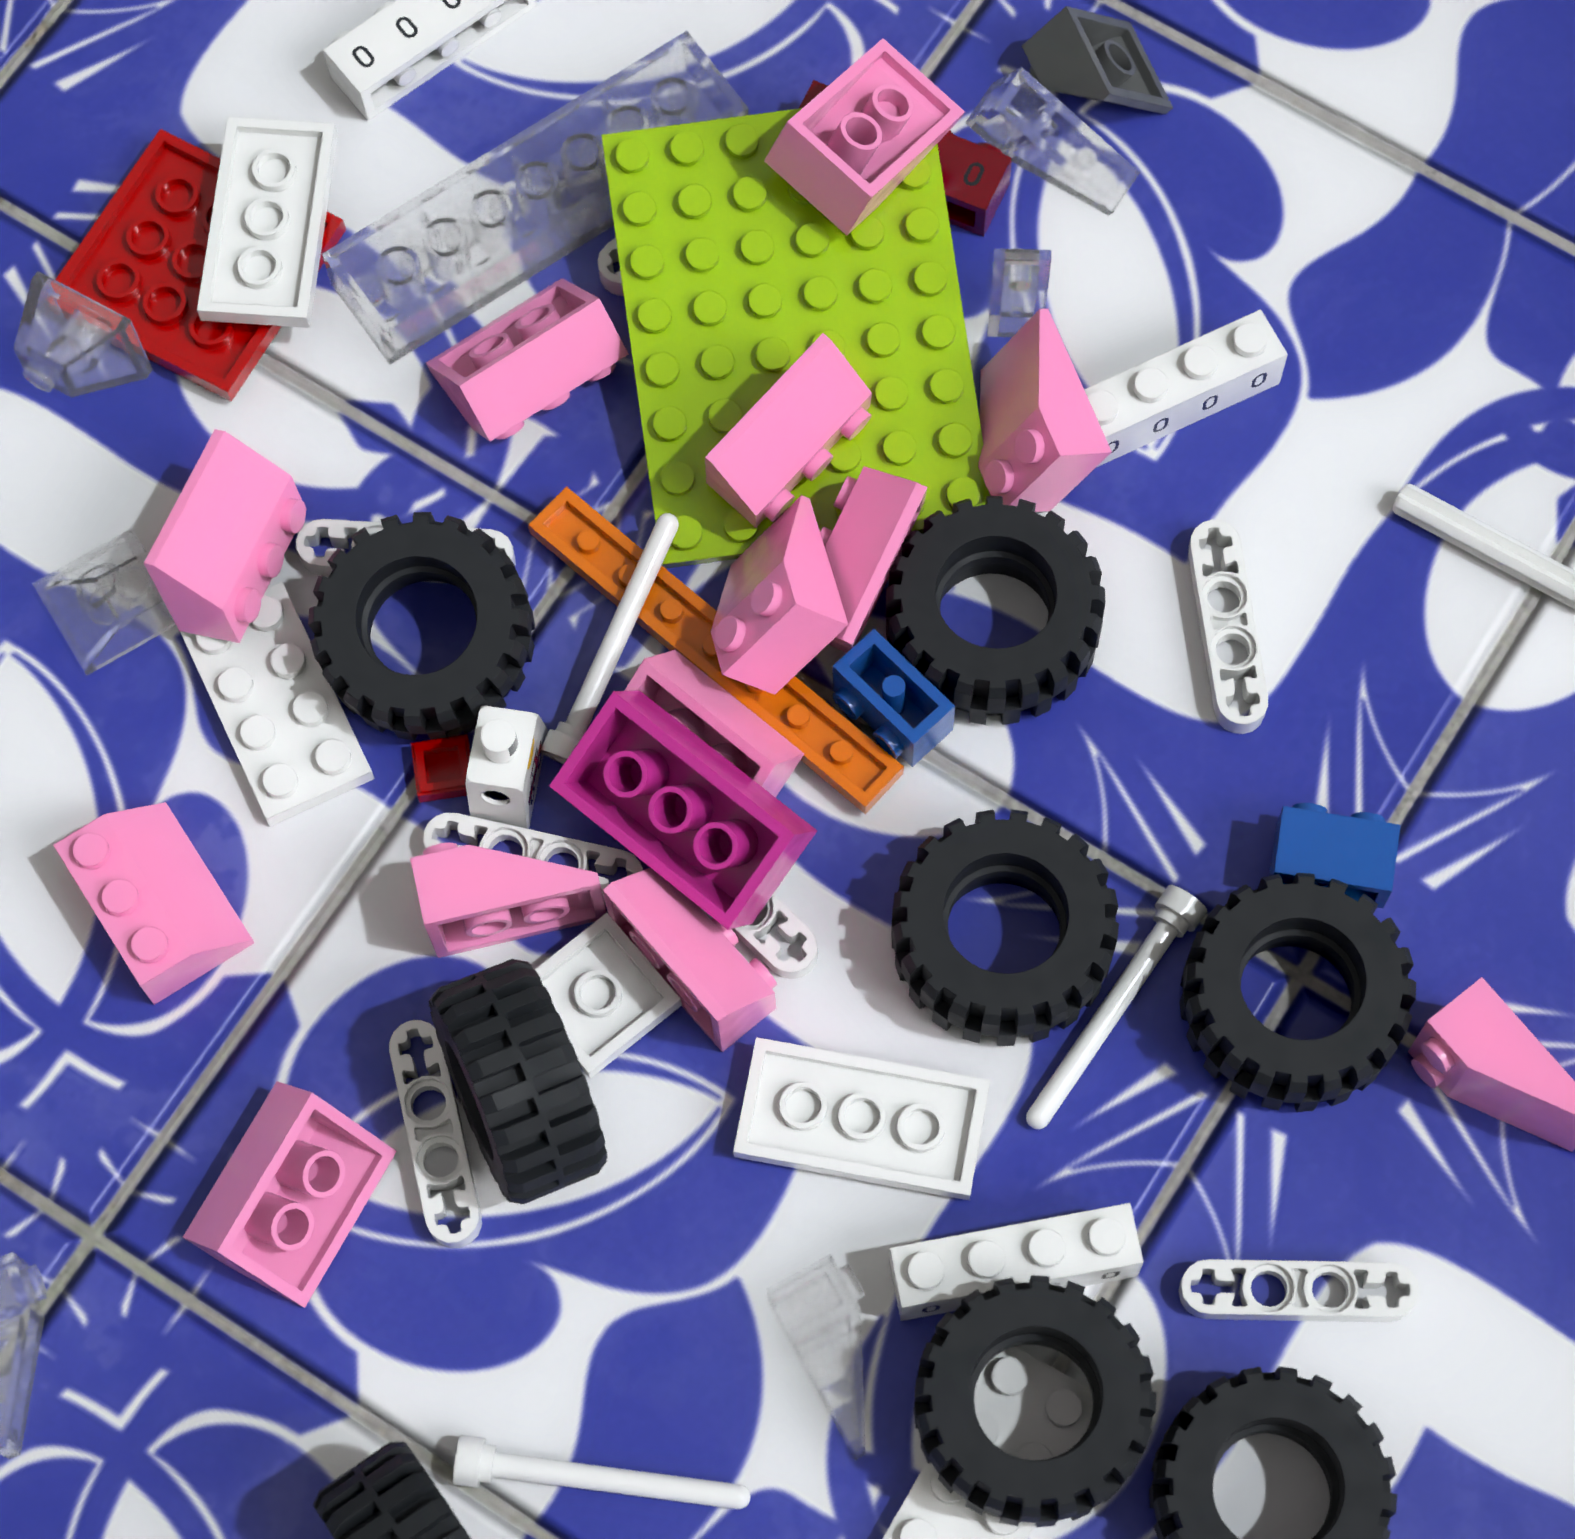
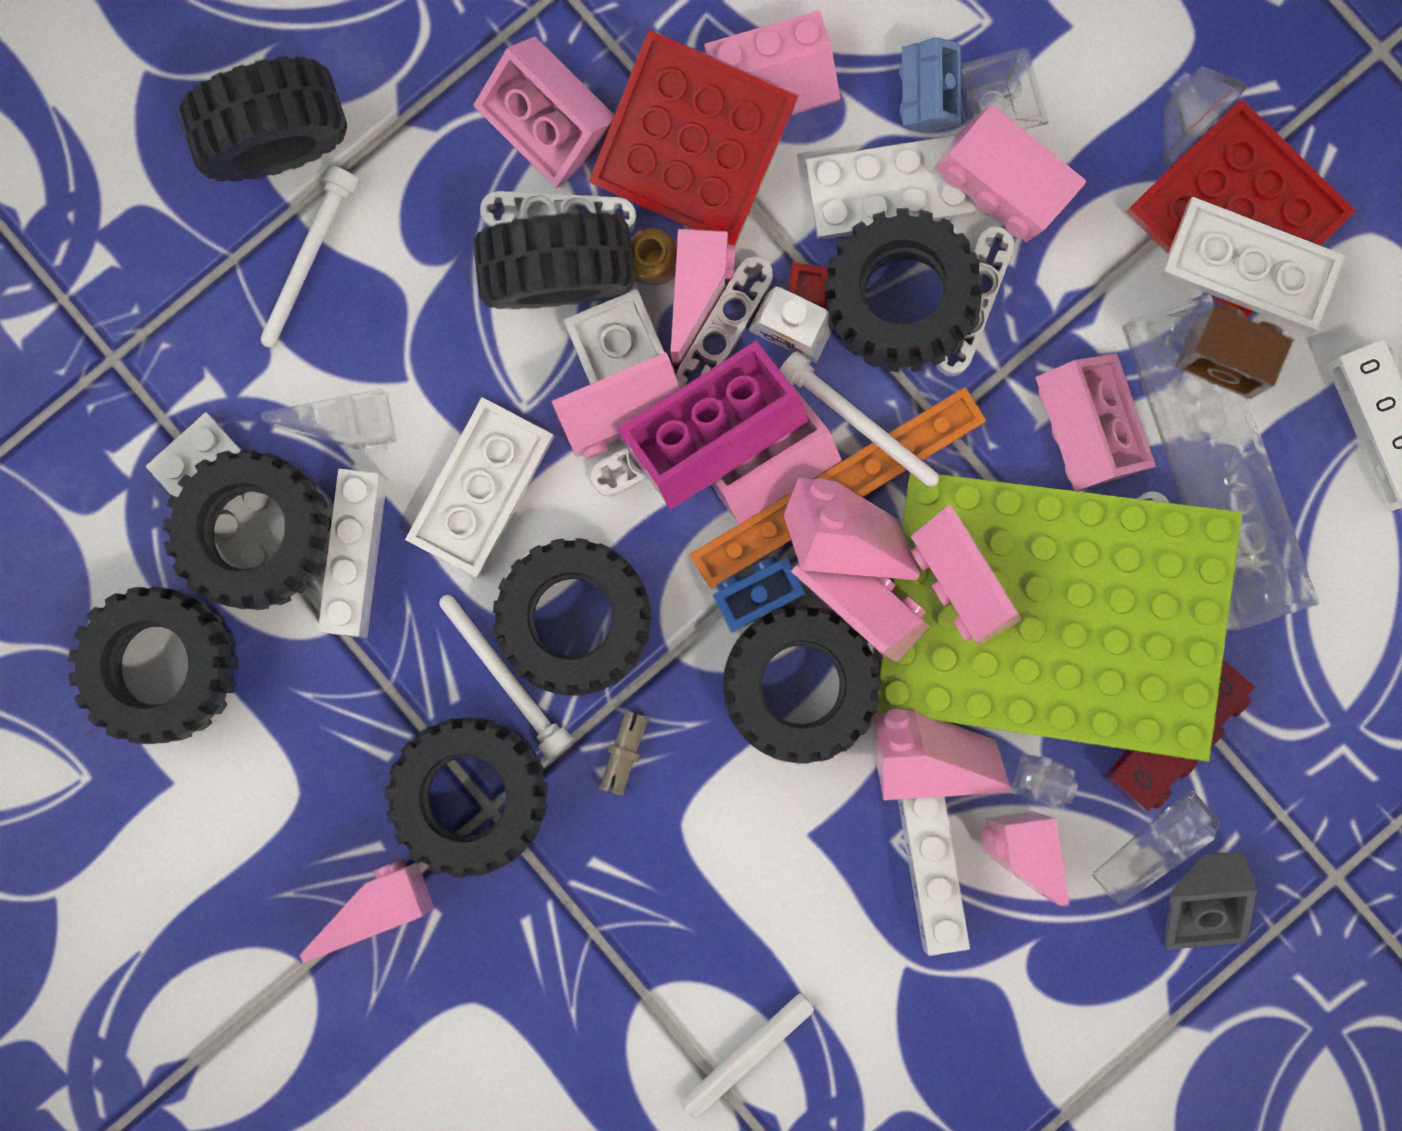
camera: 105 degrees right, 15 degrees up
bright pink slope [764,38,965,235] -> none
white beam [1178,1259,1420,1322] -> none
white beam [1188,520,1268,734] -> none
blue brick [1269,803,1400,909] -> none
none -> red plate [588,29,800,246]
none -> dark tan pin [599,710,649,796]
none -> pearl gold head [631,228,677,286]
none -> medium blue brick [899,37,961,133]
none -> bright pink slope [981,811,1069,906]
none -> reddish brown brick [1174,305,1294,400]

